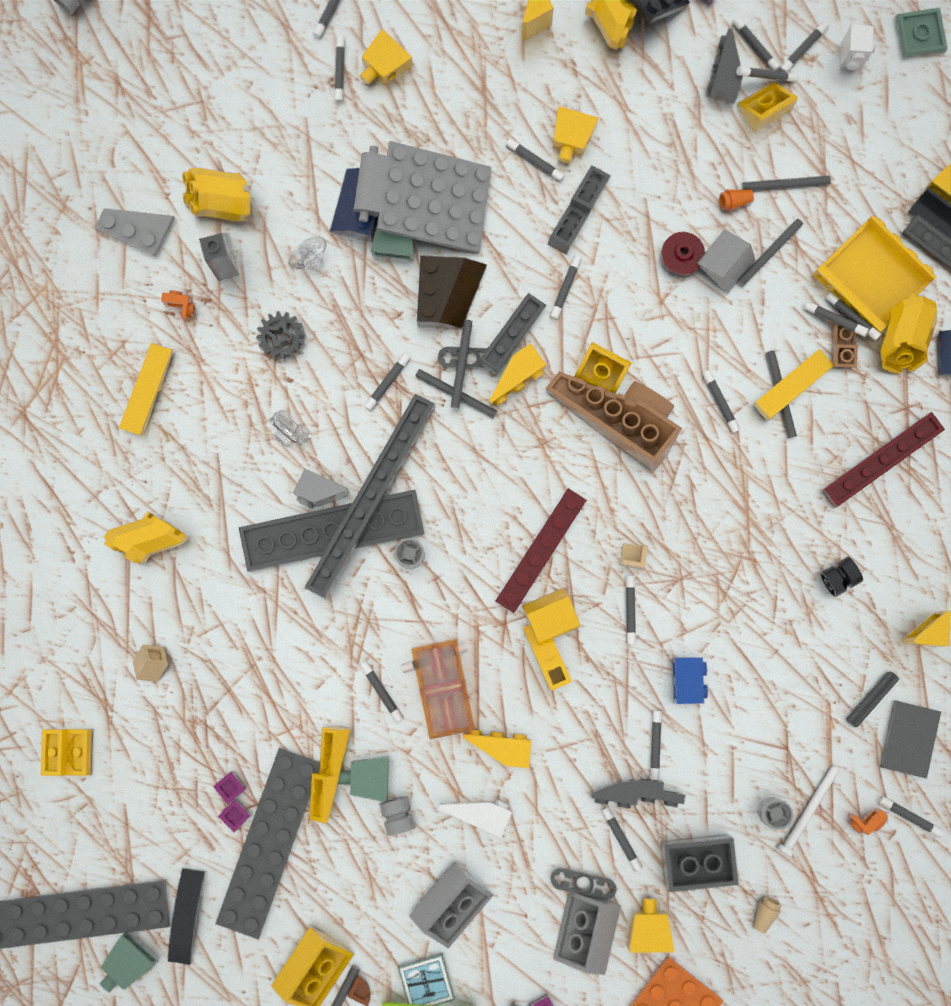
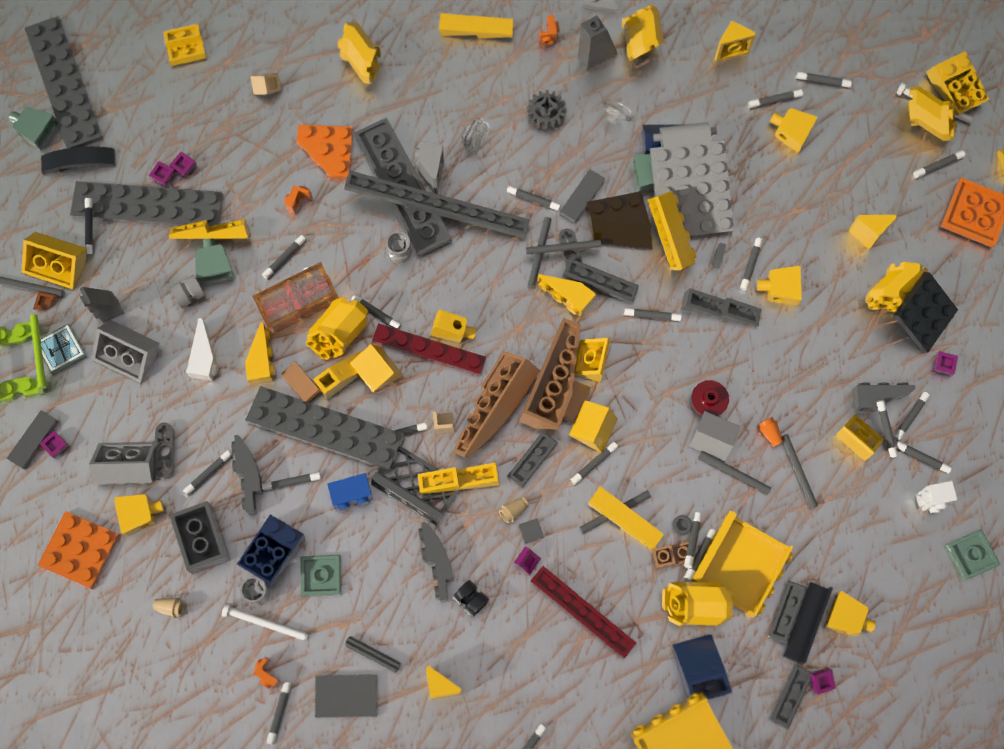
camera: 75 degrees right, 10 degrees down
none -> dark grey slope [80,287,124,323]
none -> black bar [85,198,93,255]
none -> dark blue slope [237,514,305,585]
none -> dark grey plate [245,386,404,471]
none -> medium nougat slope [281,361,321,402]
none -> orange bracket [284,185,313,214]
none -> orange plate [297,124,353,180]
none -> sand green tile [300,555,341,597]
none -> yellow brick [306,297,368,360]
none -> dark grey bar [351,294,401,329]
none -> dark grey fence [371,446,460,526]
none -> yellow slope [418,462,500,494]
none -> dark grey slope [418,522,454,603]
none -> yellow torso [430,309,476,343]
none -> medium nougat wedge [453,351,540,458]
none -> tan cone [499,497,529,523]
none -> dark grey tile [507,431,558,489]
none -> magenta plate [514,547,541,575]
none -> dark grey tile [519,518,544,544]
none -> dark grey tile [560,169,605,223]
none -> yellow slope [568,401,618,453]
none -> yellow slope [647,191,696,270]
none -> dark grey tile [672,515,692,536]
none -> dark grey tile [712,243,726,268]
none -> yellow slope [715,21,756,61]

